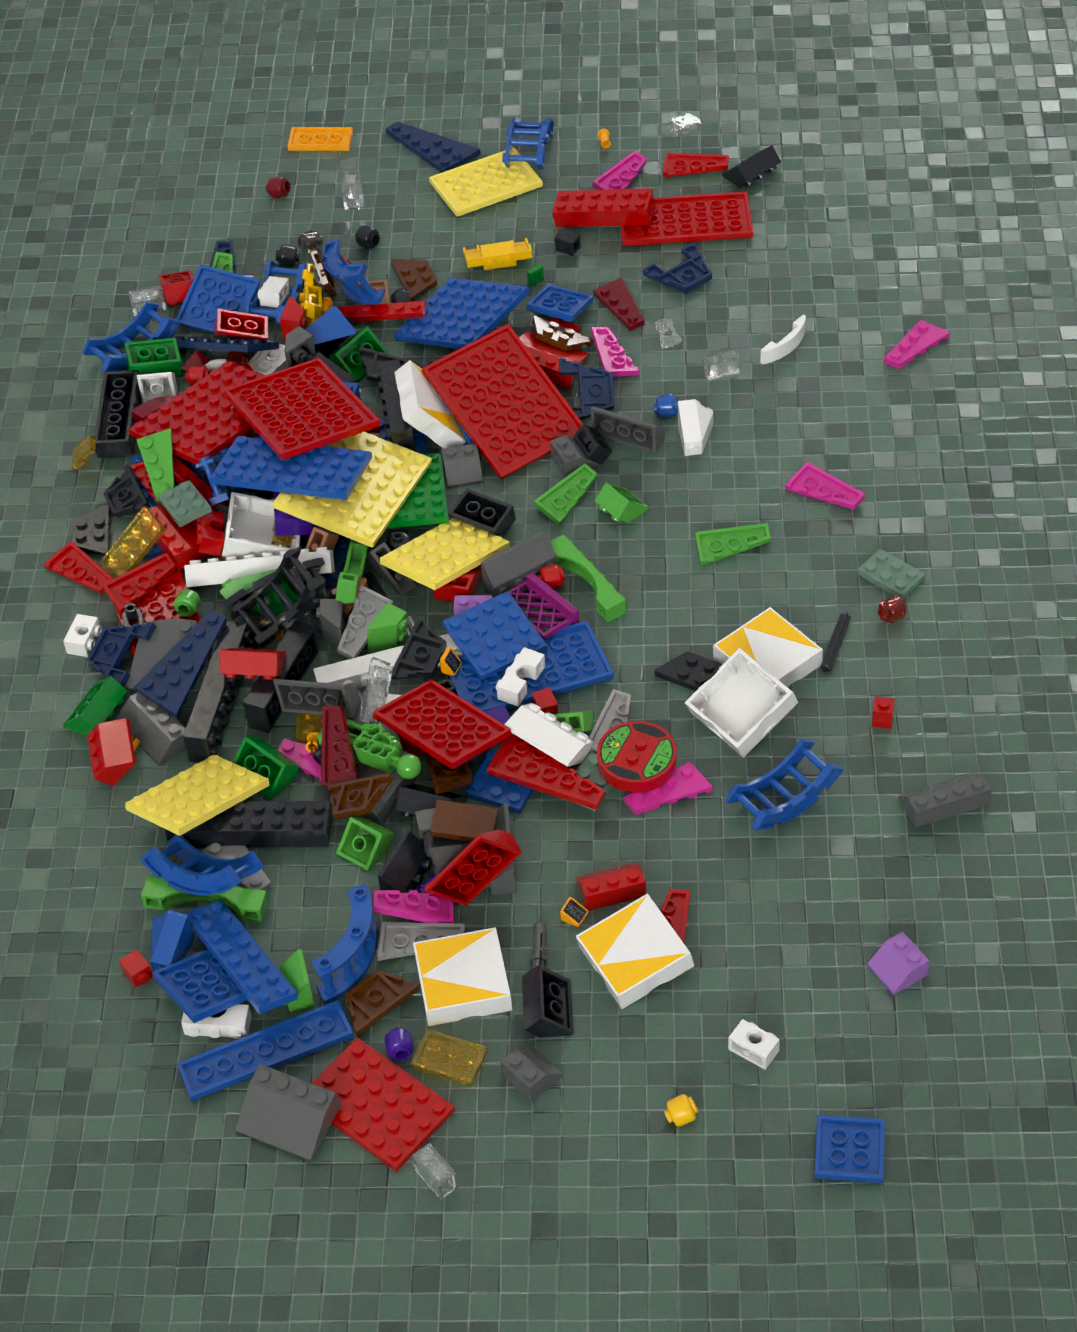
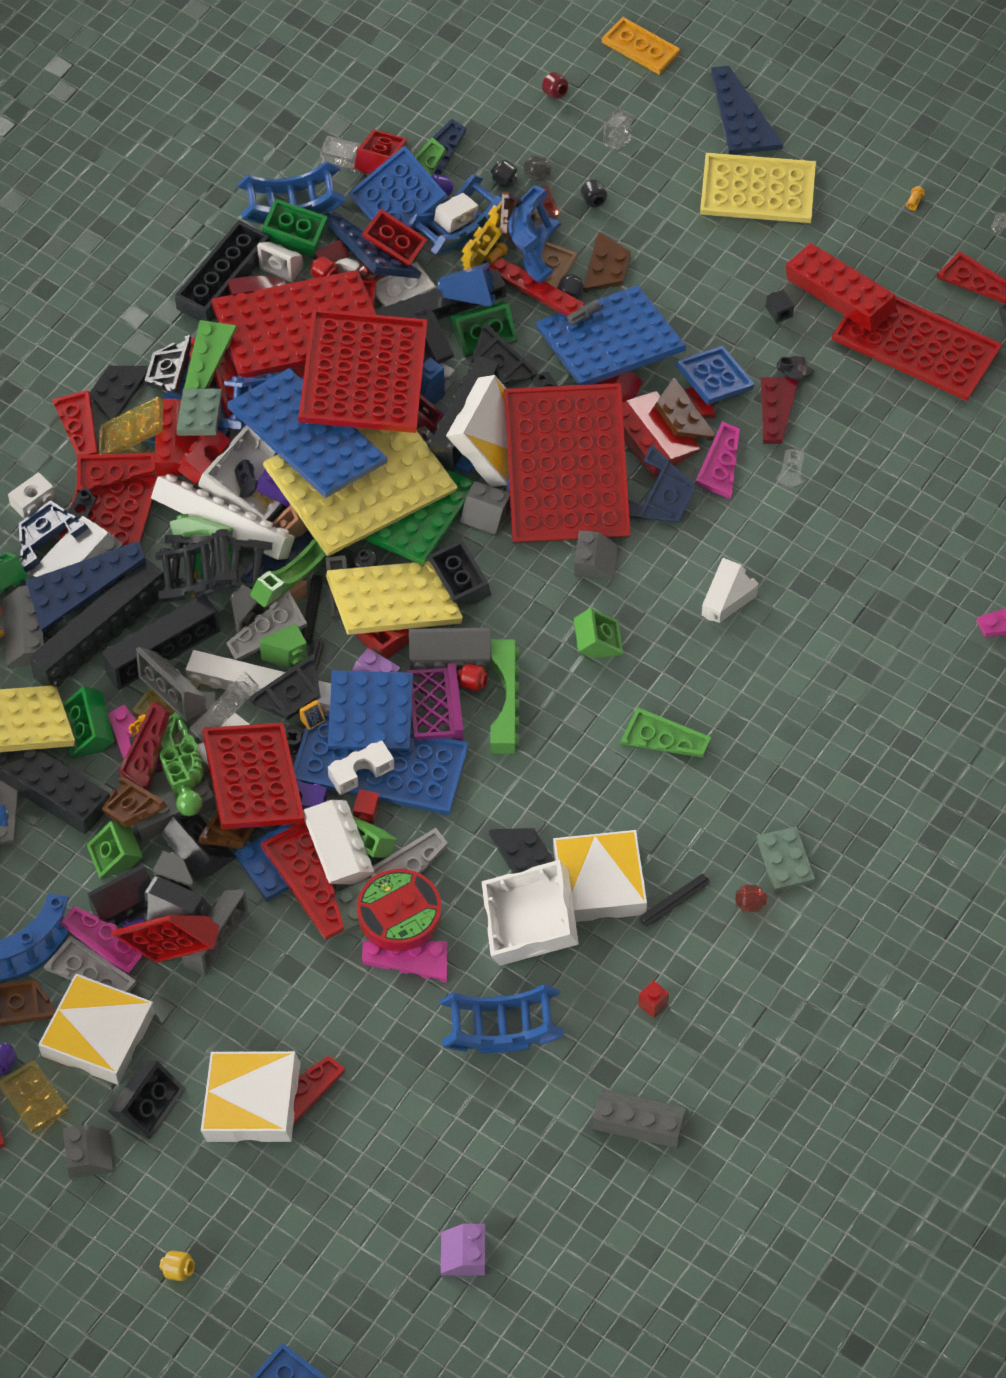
camera: 30 degrees right, 10 degrees up
clear yellow slope [71,434,95,470] -> none
bright green head [174,589,201,617] -> none
red slope [219,648,286,680] -> none
red slope [280,297,307,345] -> none
dark grey slope [284,326,315,368] -> none
reddish brown tile [430,800,498,842] -> none
yellow bracket [463,238,532,271] -> none
blue fence [502,117,554,169] -> none
green tile [527,264,544,287] -> none
dark grey pin [530,923,547,969] -> none
bright green wing [534,463,597,526] -> none
slope [560,897,589,928] -> none
black brick [573,424,612,465] -> none
red slope [576,862,646,911] -> none
dark grey slope [591,406,665,454] -> none
dark pink wing [593,151,647,190] -> none
dark blue wing [643,243,712,293] -> none
blue head [653,393,679,418] -> none
clear brick [703,349,740,381] -> none
white brick [728,1019,780,1070] -> none
white slope [760,314,806,364] -> none
dark pink wing [785,462,865,510] -> none
none -> black piece [234,459,258,498]
none -> dark grey axle [567,300,601,325]
none -> black plate [776,356,815,380]

